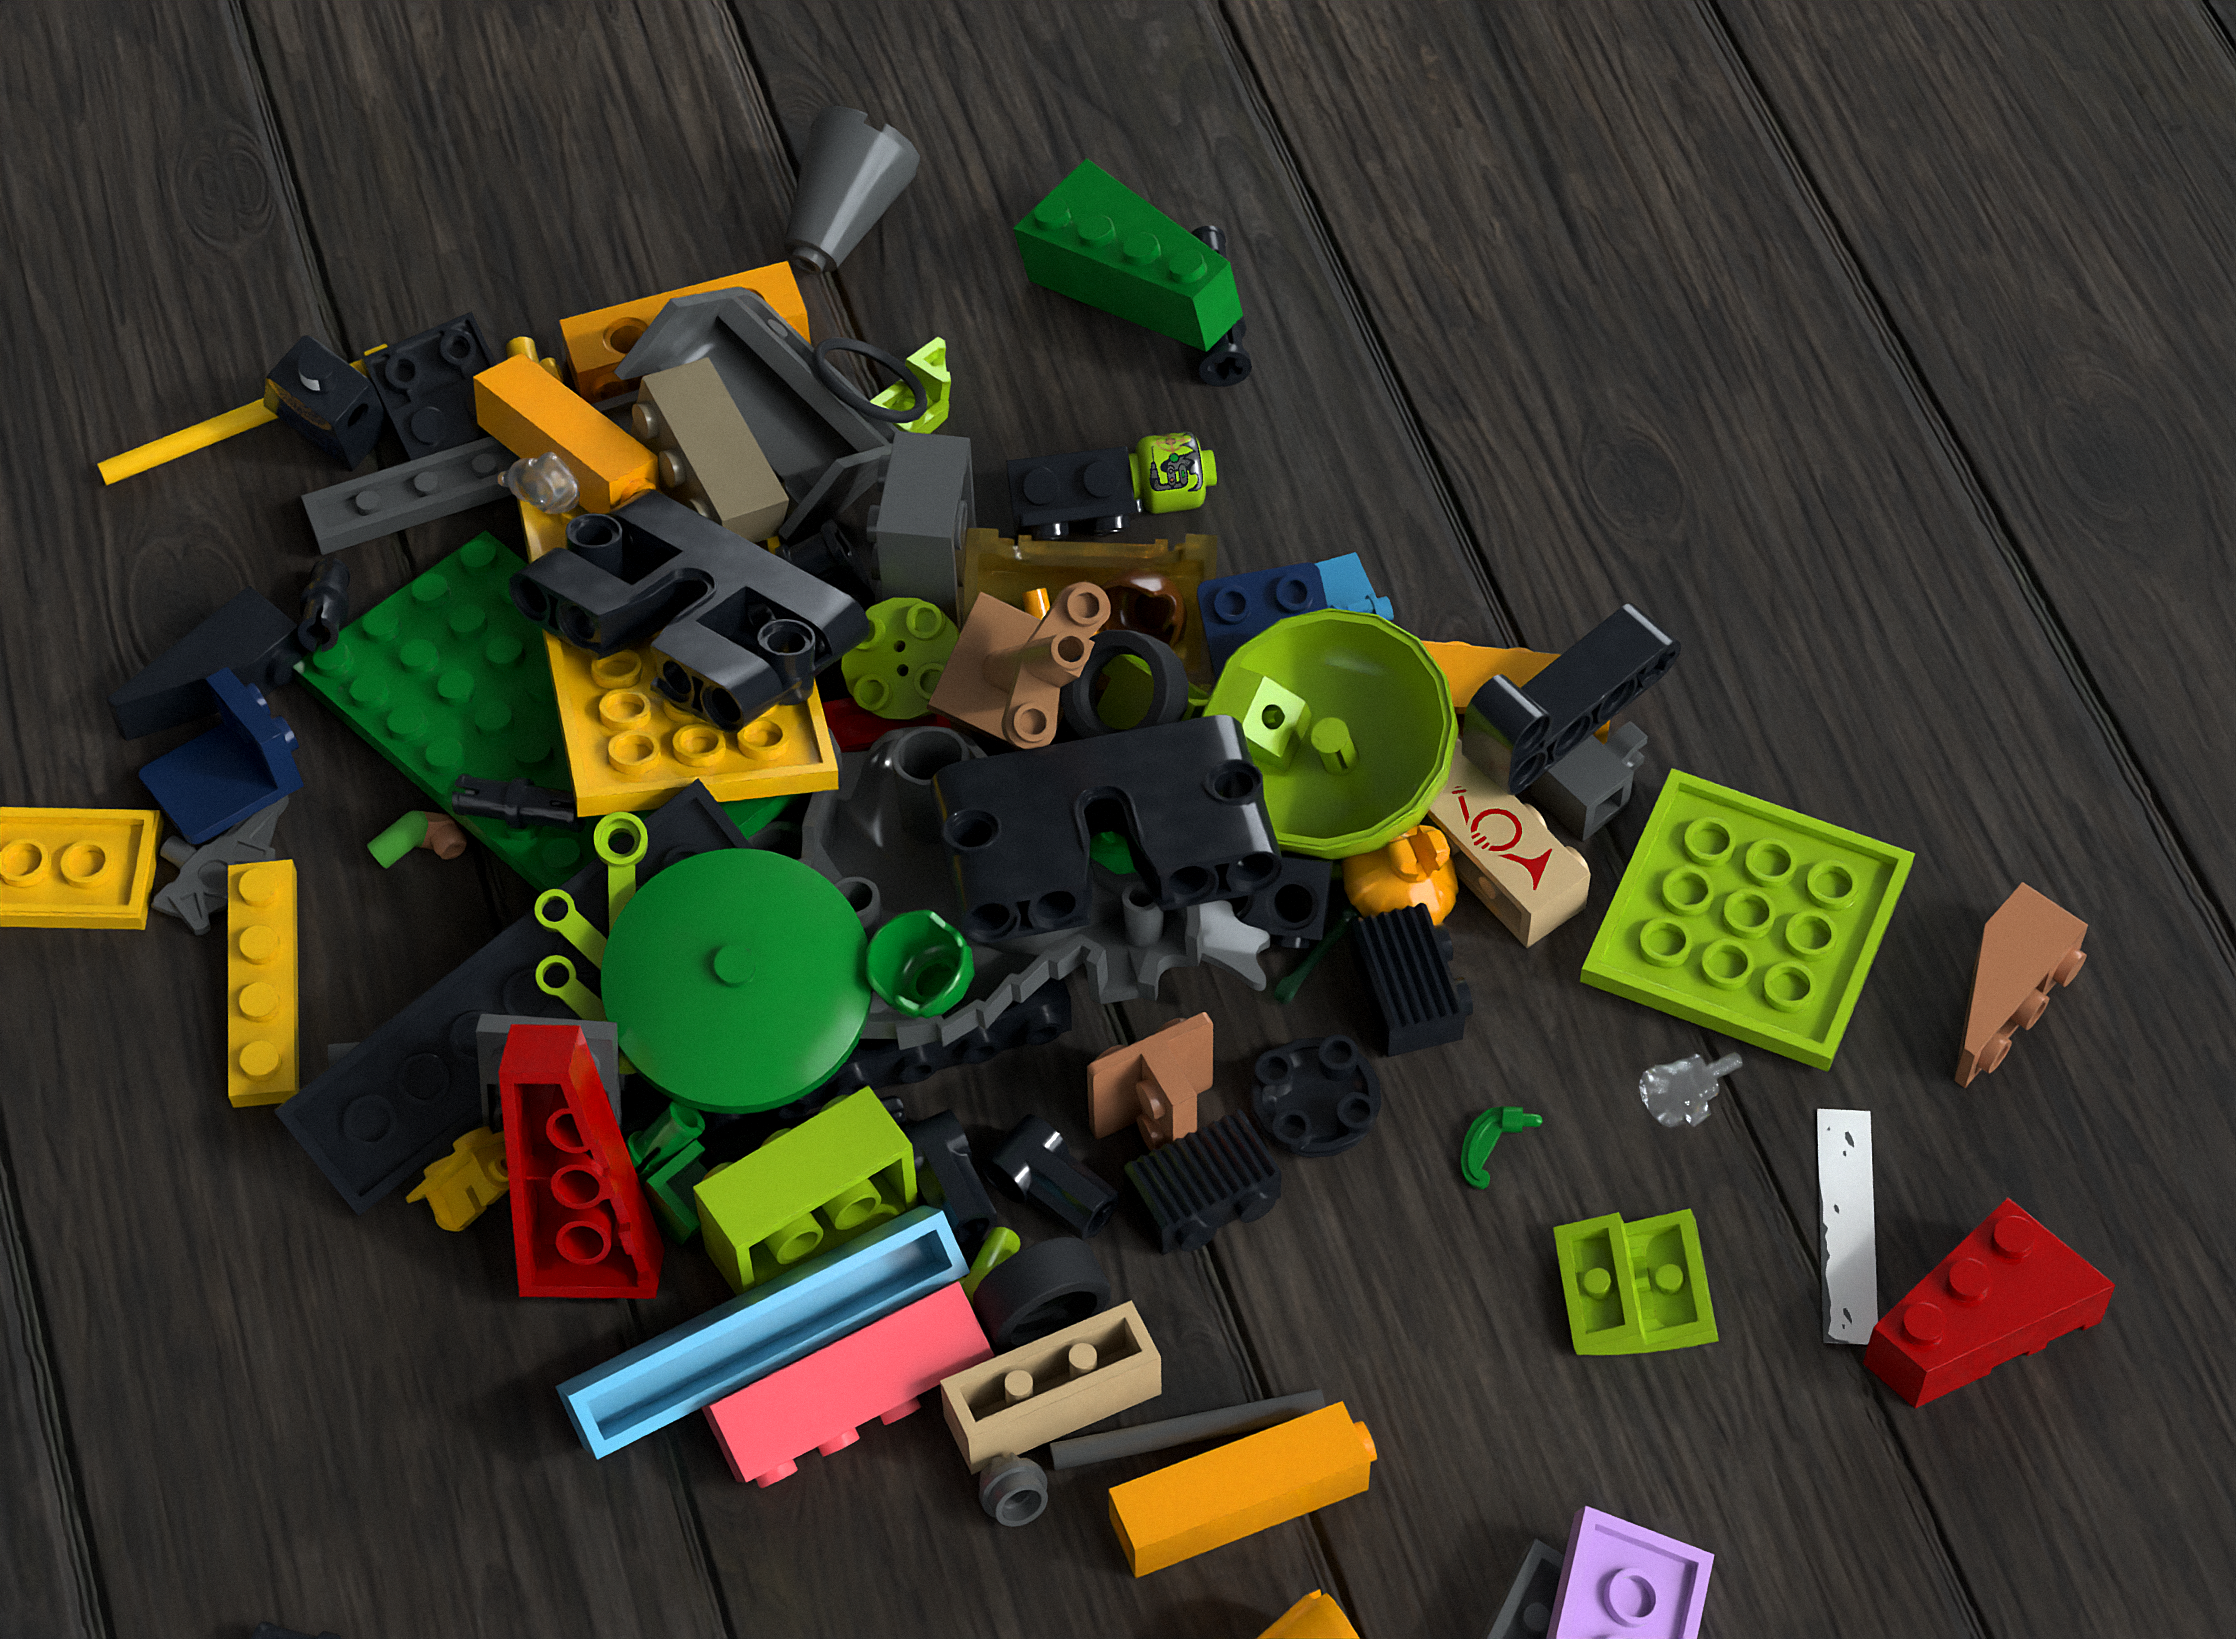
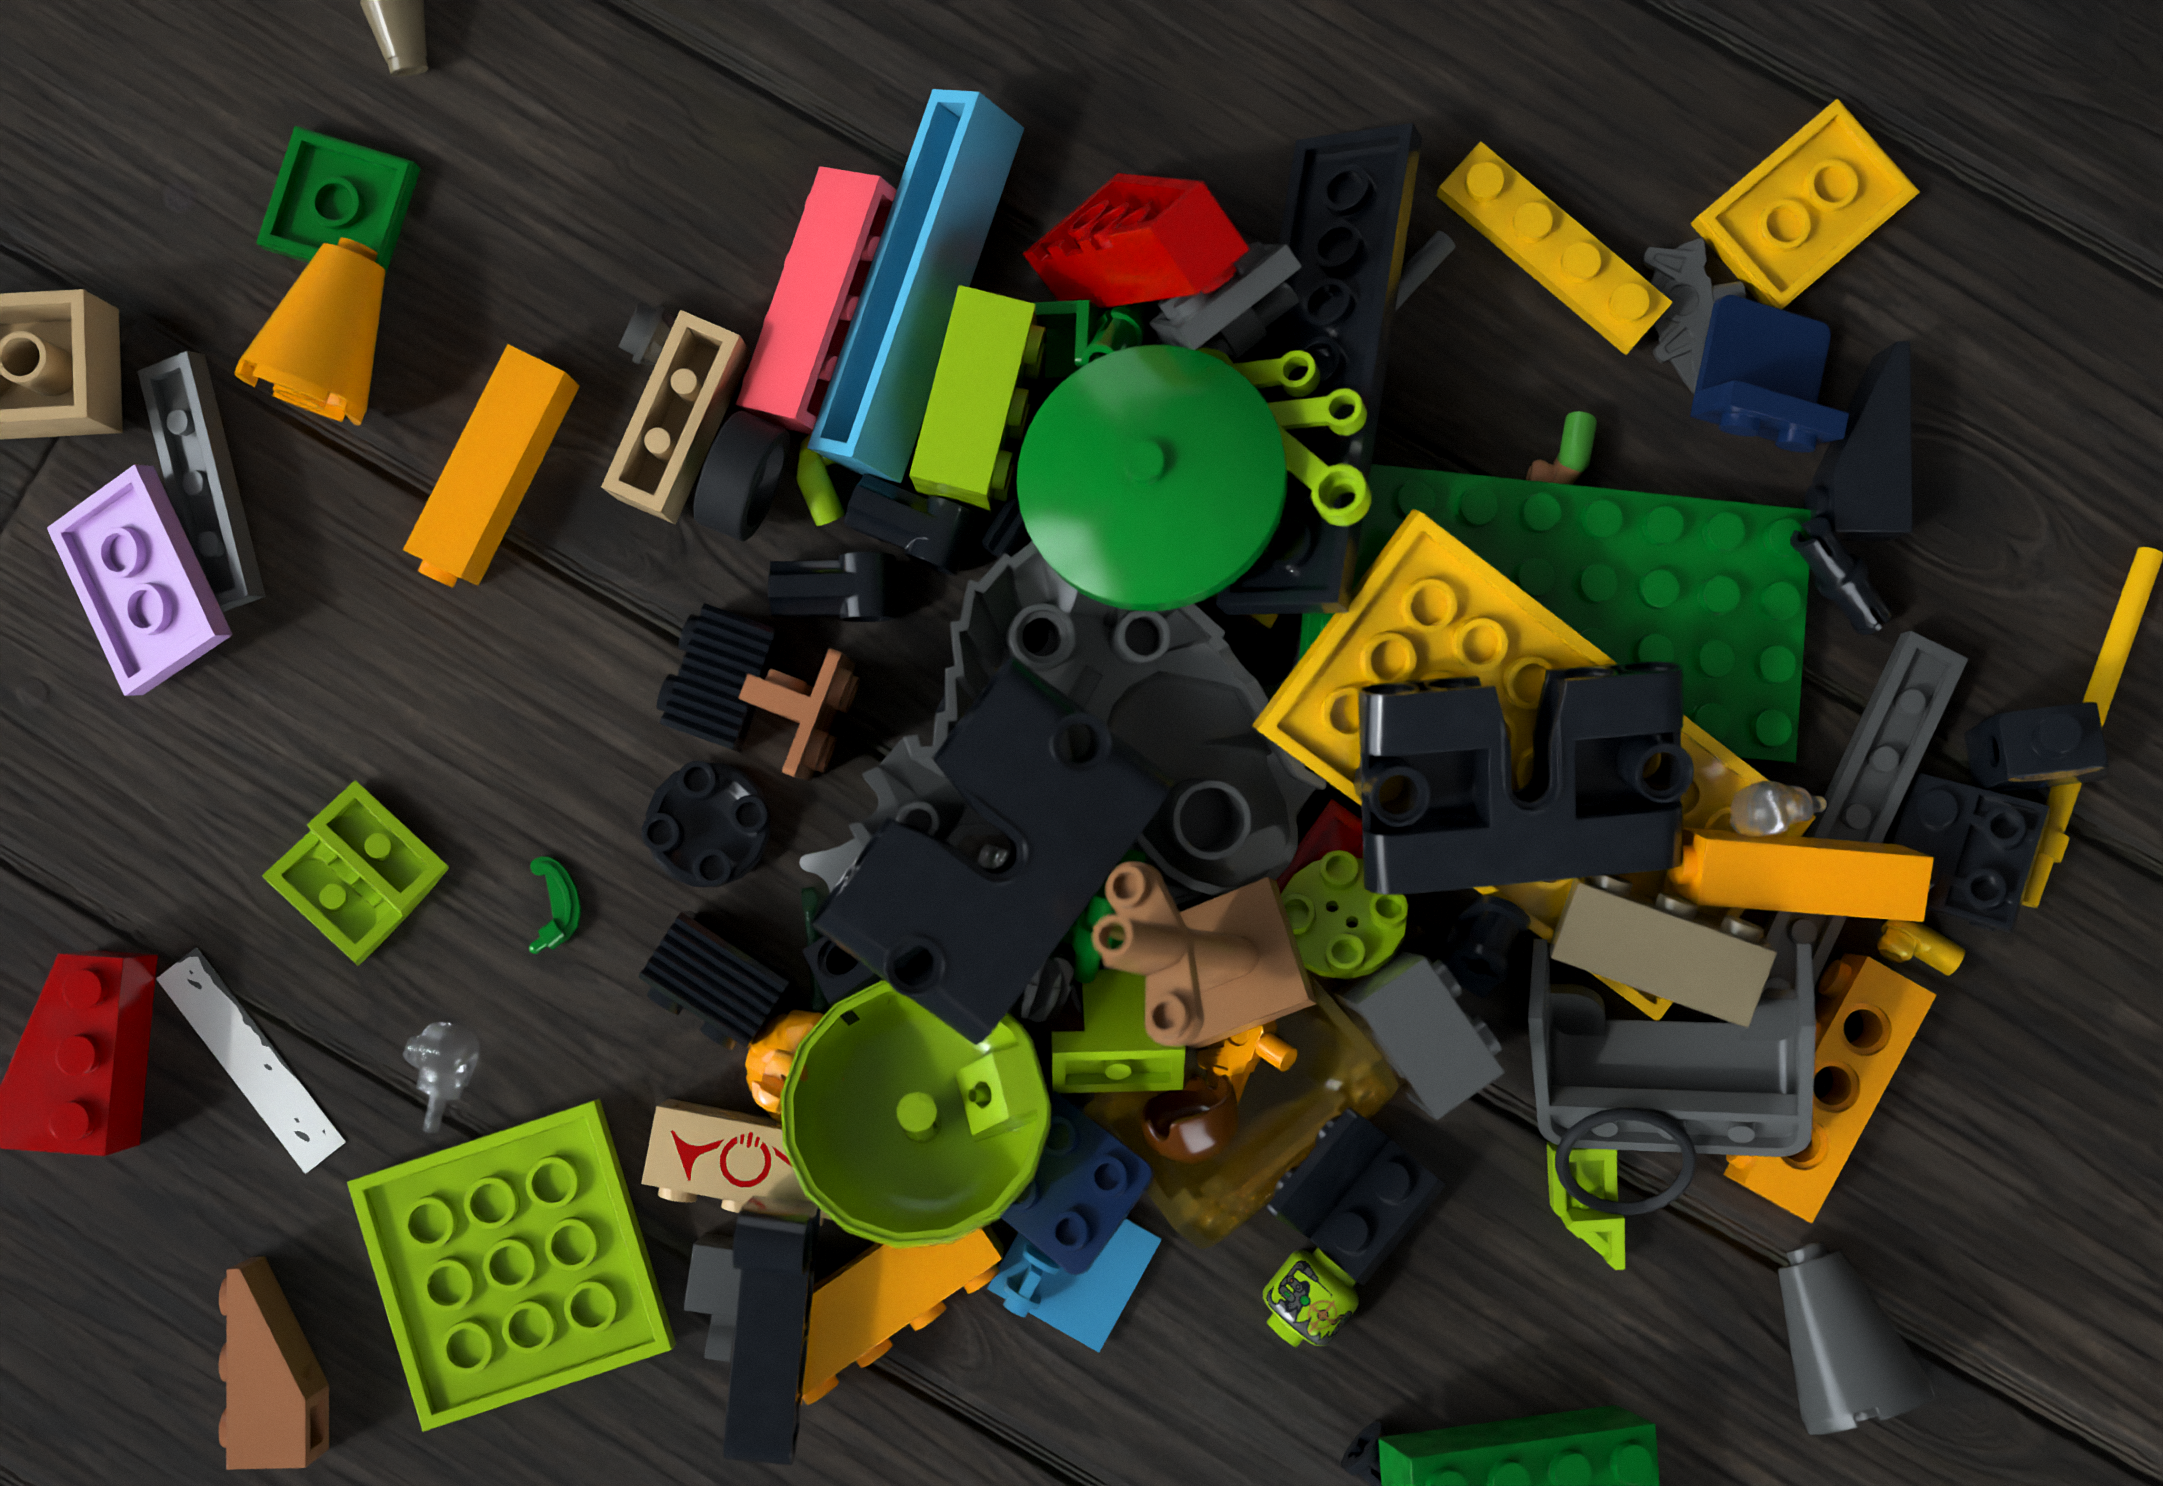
camera: 135 degrees right, 30 degrees up
yellow hinge [406,1126,509,1231] -> none
black pin [452,774,587,833] -> none
green hair [865,910,975,1020] -> none
dark grey bar [1049,1389,1325,1471] -> none
black tyre [1060,630,1189,739] -> none

